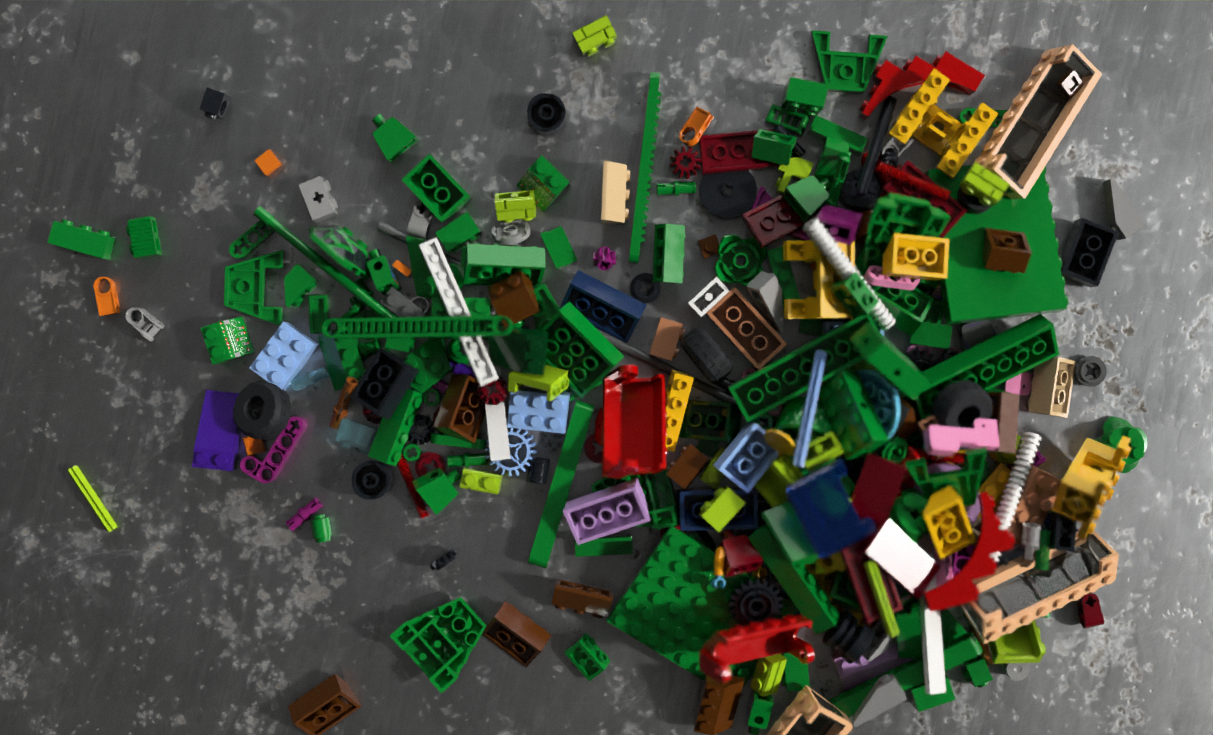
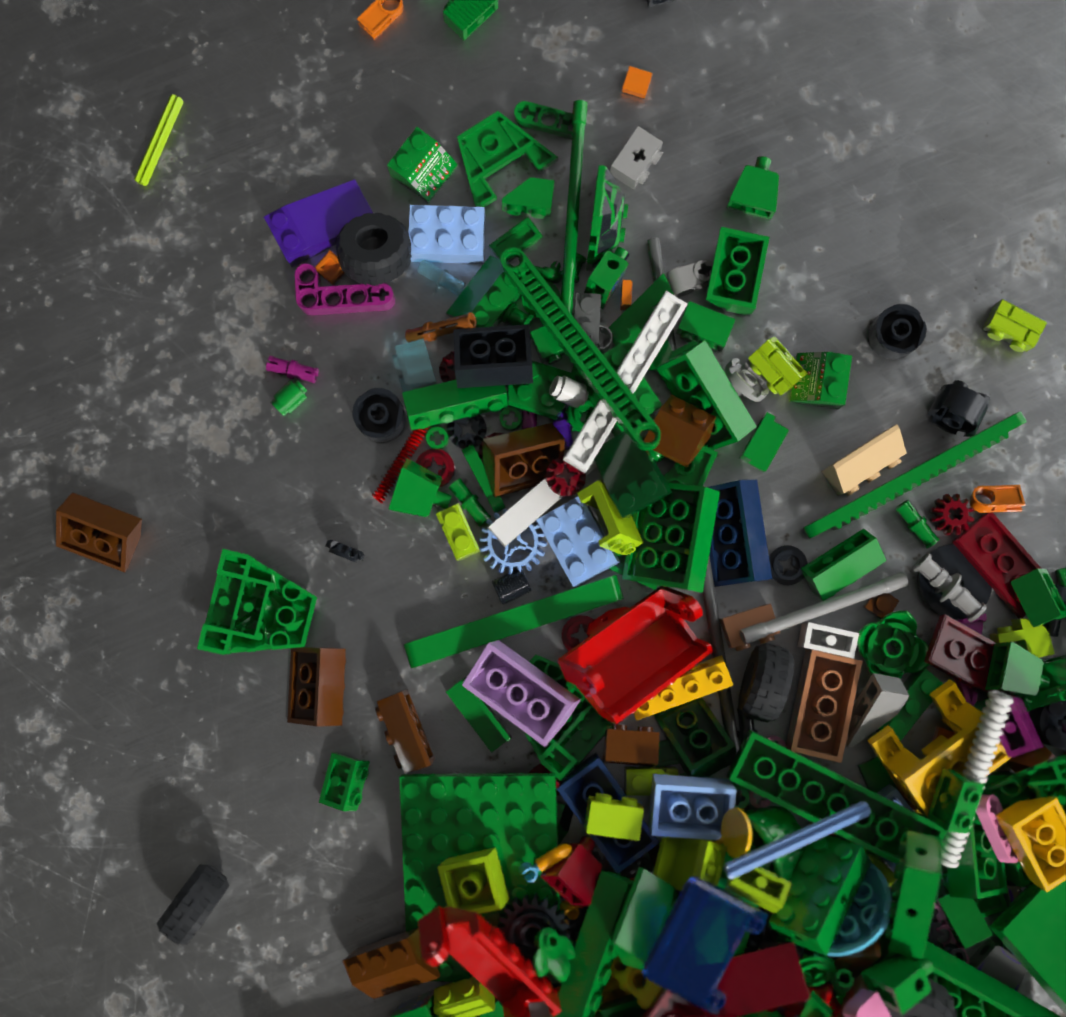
camera: 55 degrees right, 5 degrees down
light grey piece [125,307,165,342] -> none
magenta gear [593,246,616,270] -> none
none -> lime brick [438,848,509,914]
none -> green plate [534,927,575,982]
none -> white brick [549,376,589,408]
none -> light grey piece [739,572,908,644]
none -> green pin [830,969,854,994]
none -> green torso [861,955,934,1015]
none -> light grey piece [913,553,987,622]
none -> black brick [928,380,990,437]

